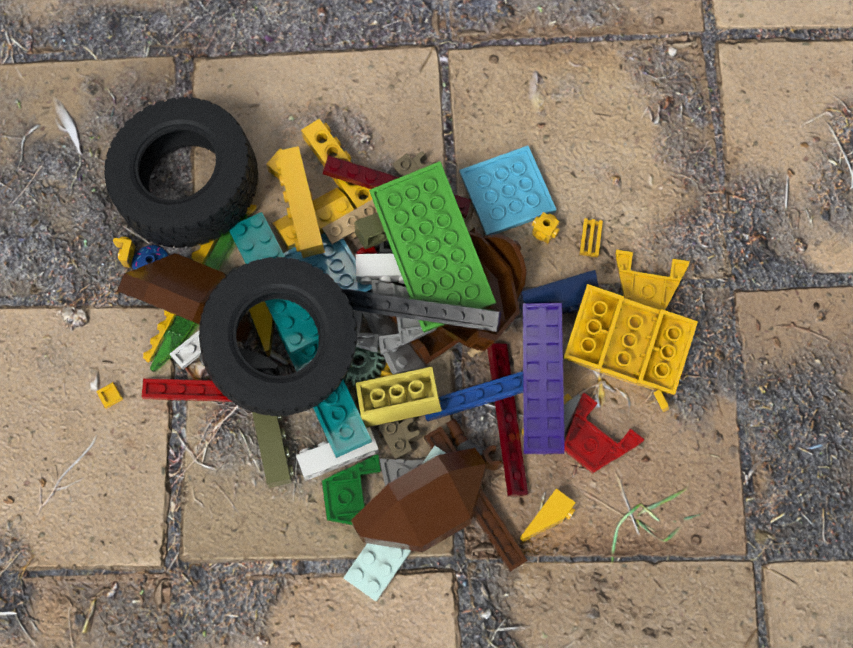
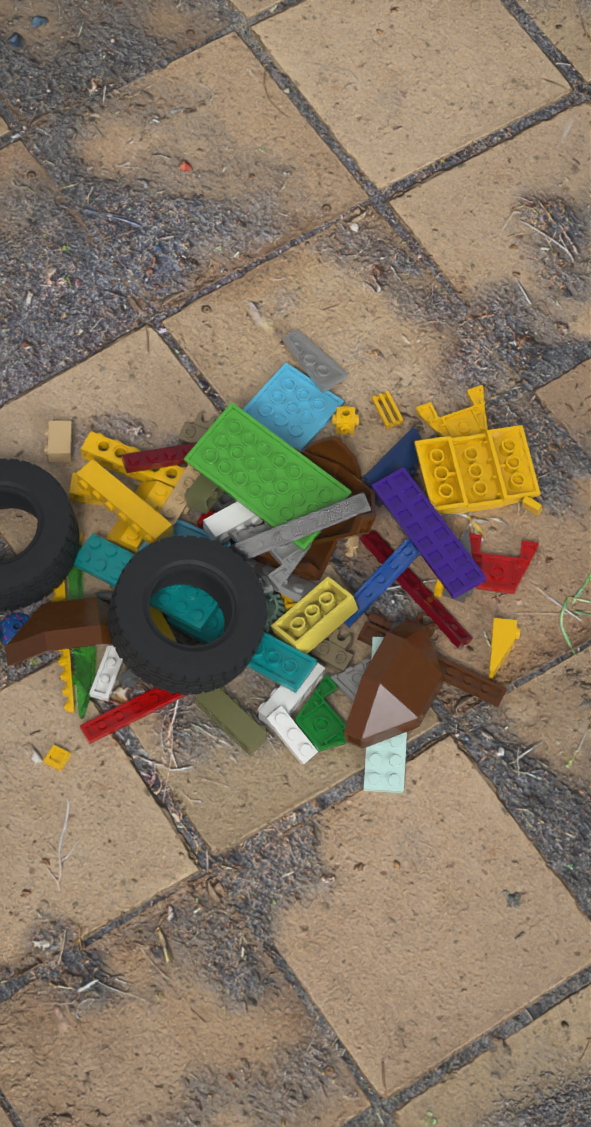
camera: 35 degrees left, 10 degrees down
none -> tan brick [44,421,73,463]
none -> white plate [265,706,318,765]
none -> light grey wing [283,329,348,393]

